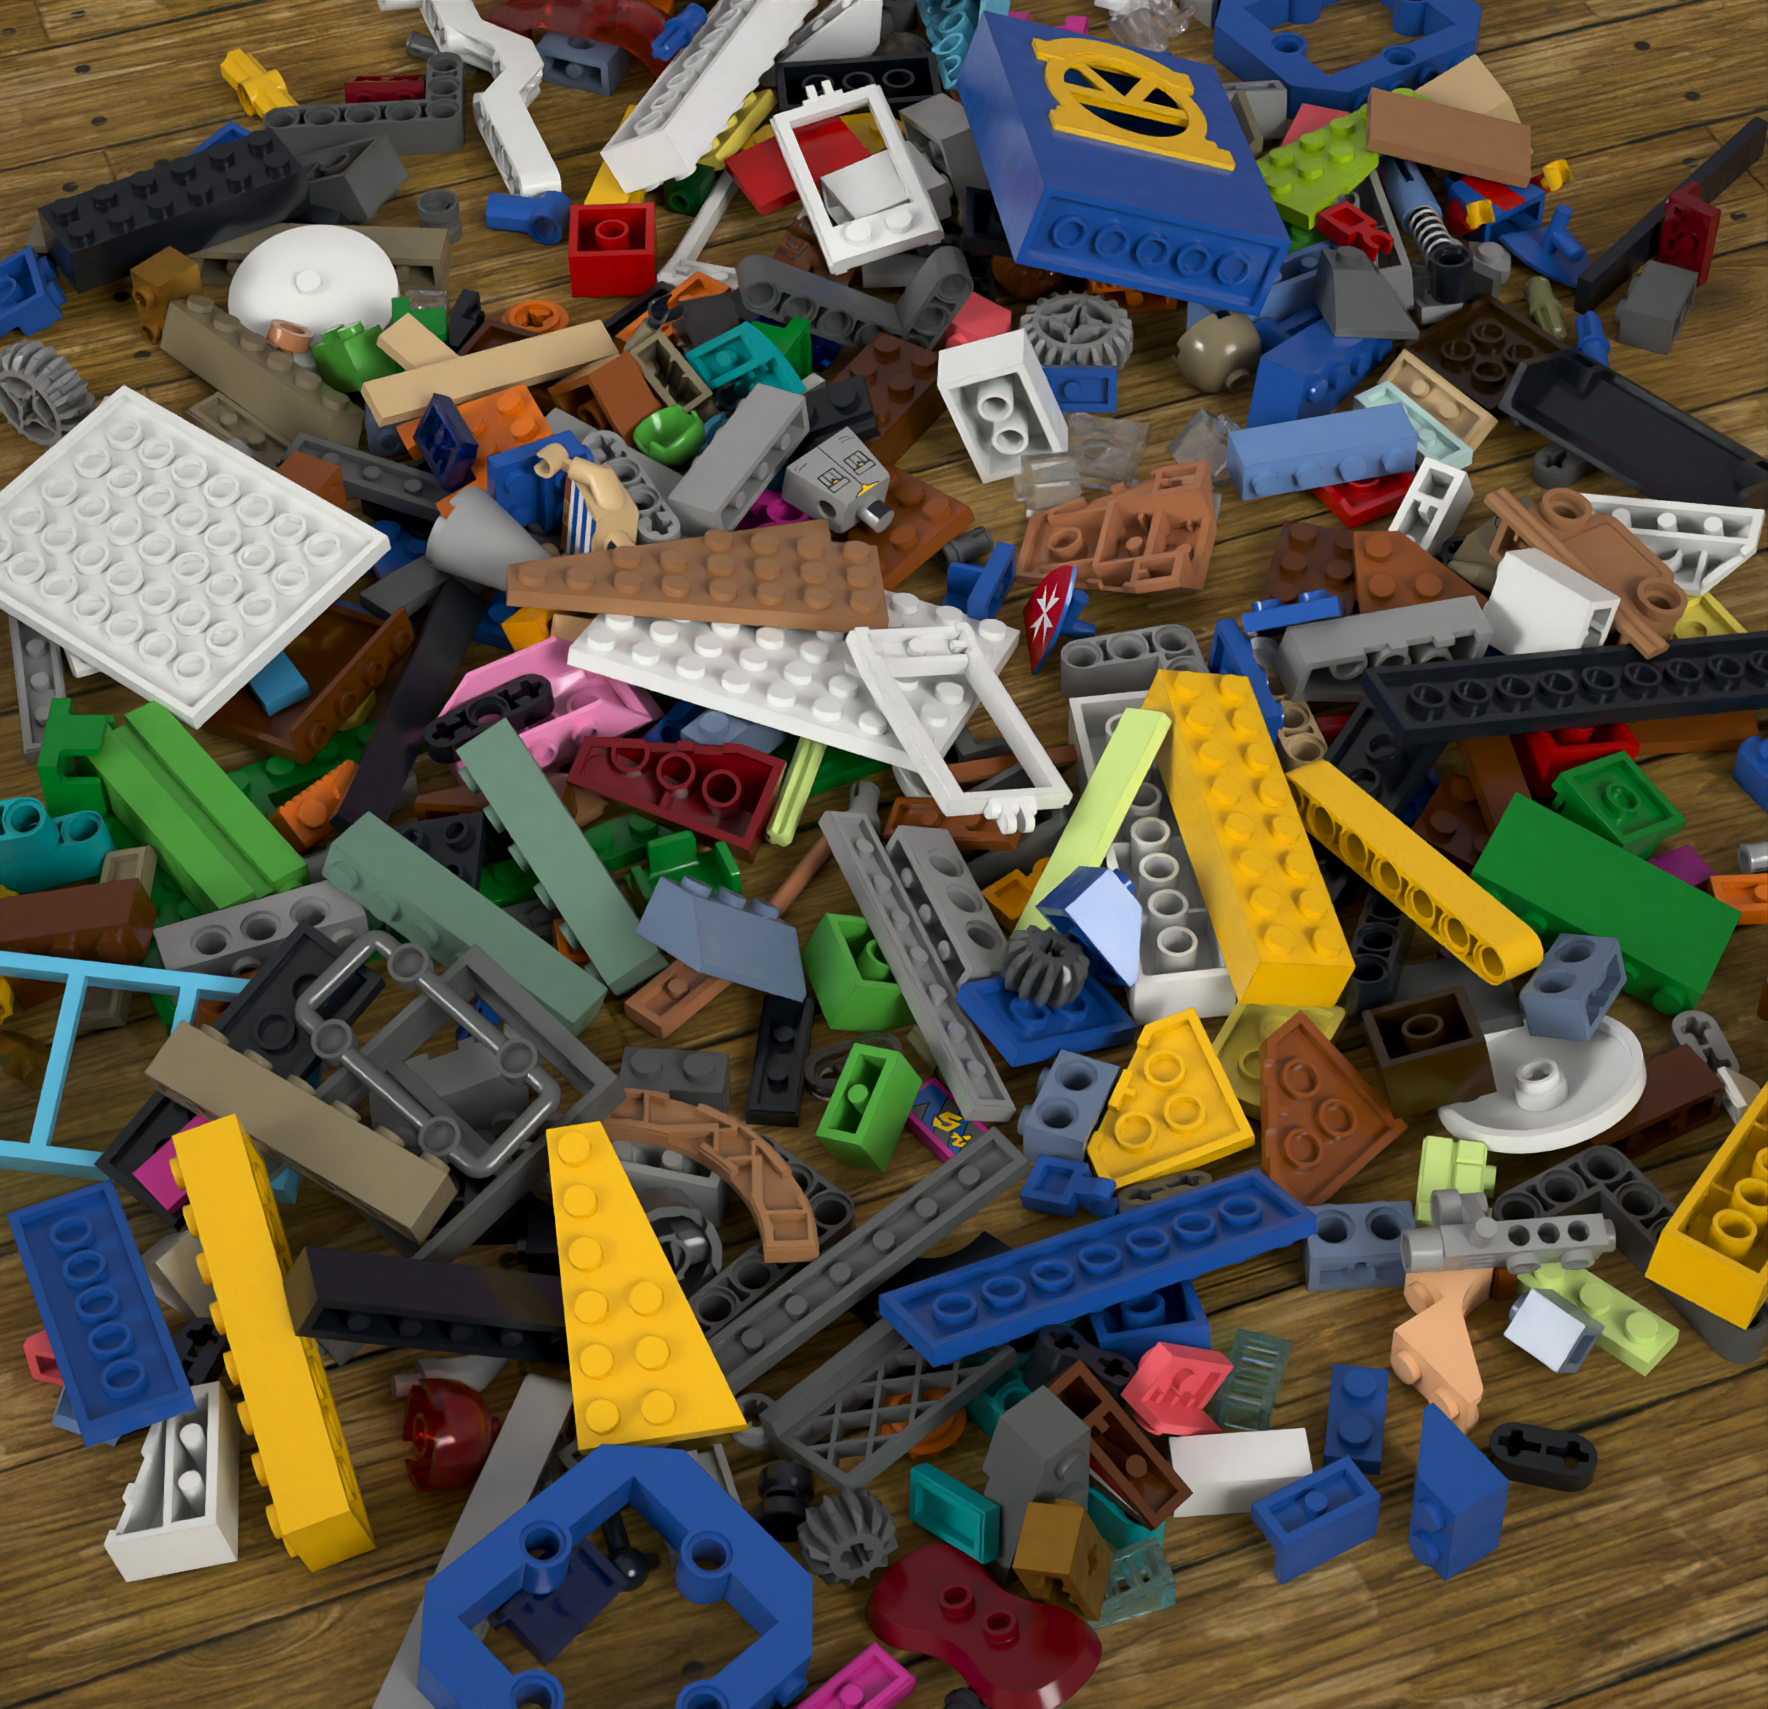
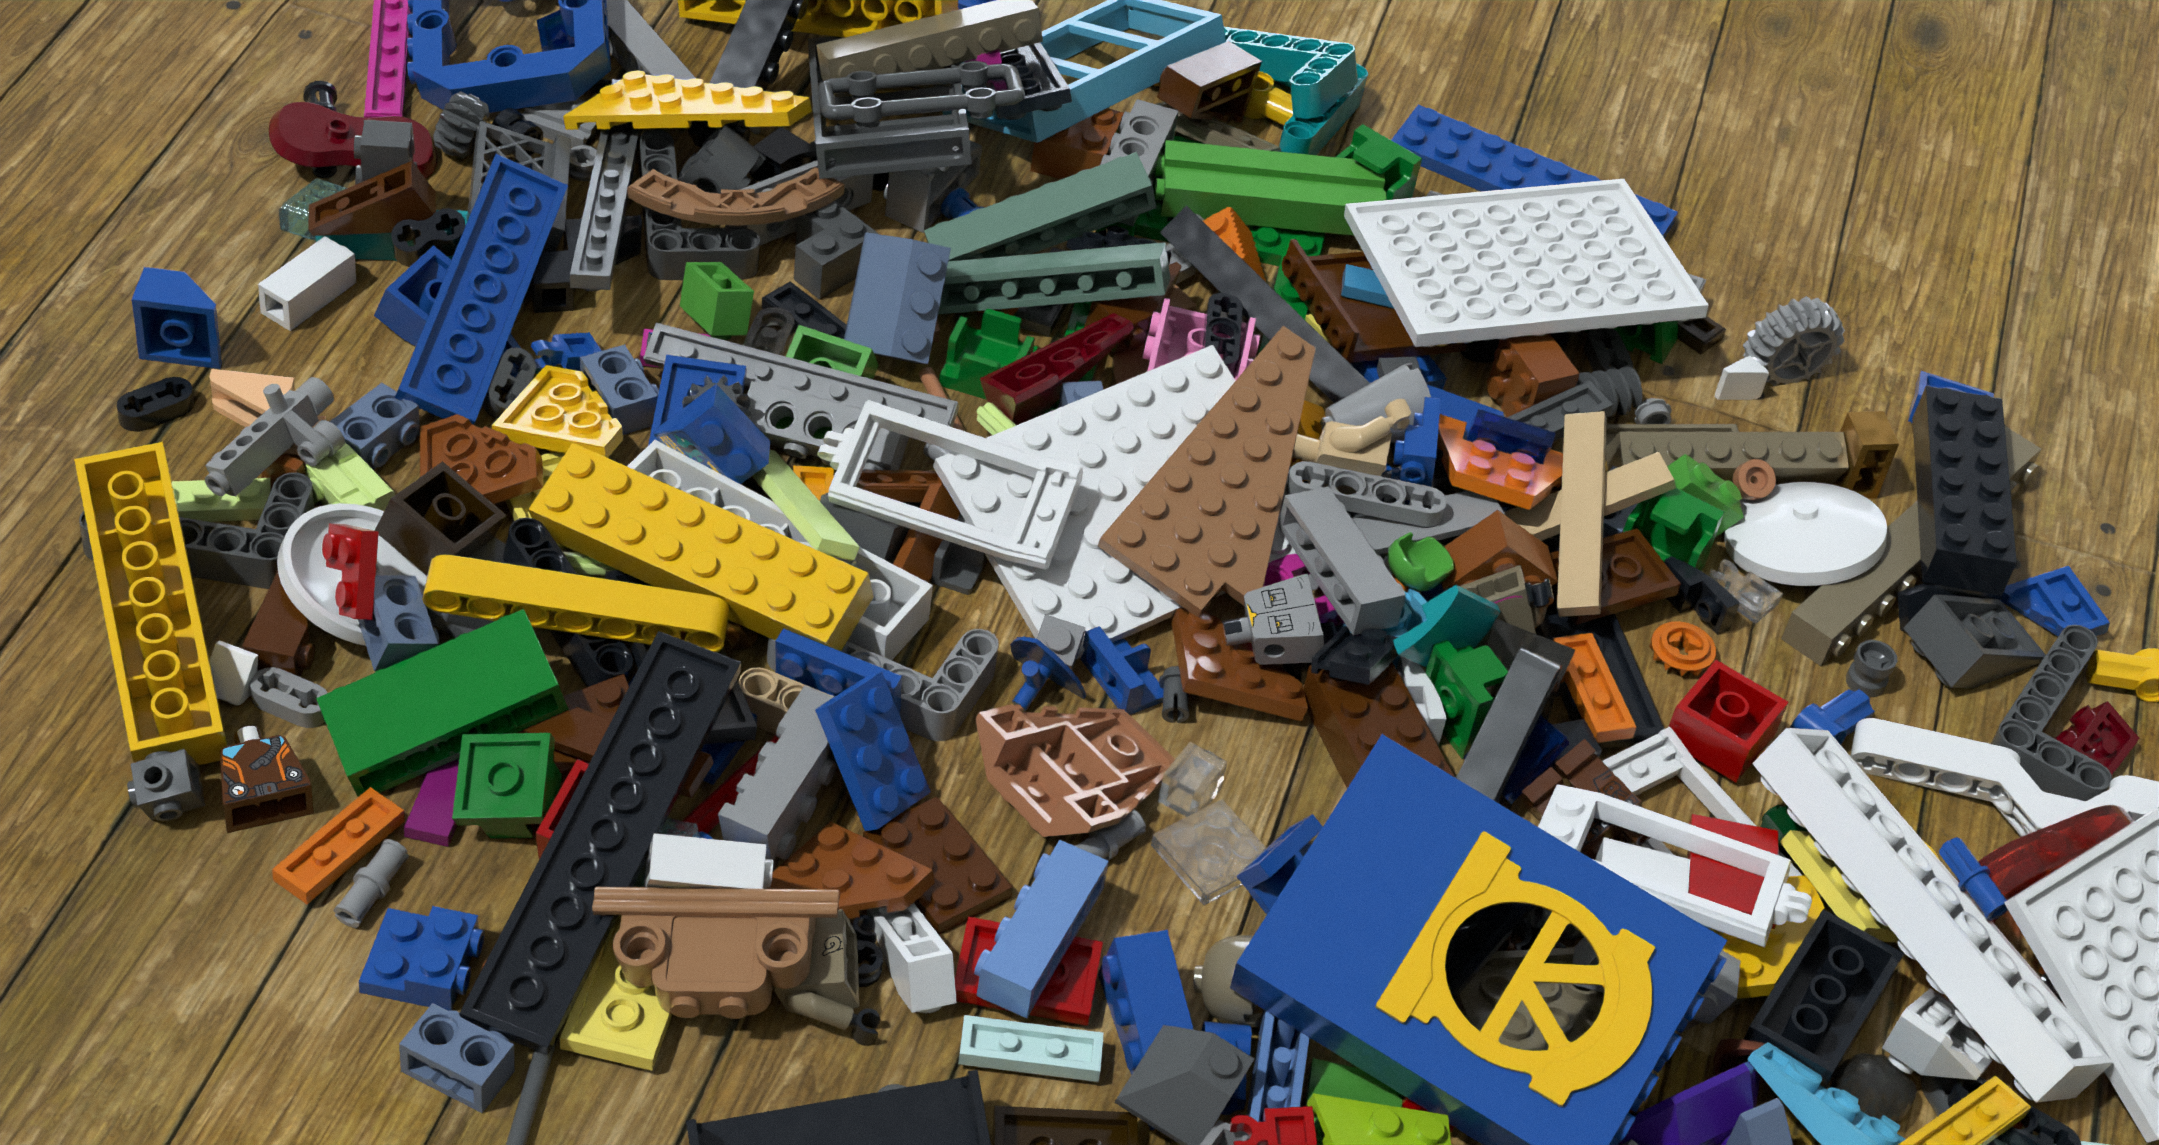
camera: 120 degrees right, 0 degrees up
clear red cylinder [403,1378,501,1493] -> none
teal tile [909,1462,1000,1564] -> none
white brick [937,328,1068,484] -> none
pearl gold brick [1012,1499,1114,1622] -> none
coral bracket [1120,1342,1234,1436] -> none
clear slope [1167,408,1241,489] -> none
clear light blue slope [1213,1329,1292,1432] -> none
blue panel [1250,1455,1381,1584] -> none
blue plate [1323,1363,1389,1475] -> none
tan tile [1377,348,1499,452] -> none
brick [1504,1288,1605,1373] -> none
white wedge [1580,493,1765,597] -> none
none -> red plate [322,523,379,620]
none -> light grey plate [1037,614,1086,670]

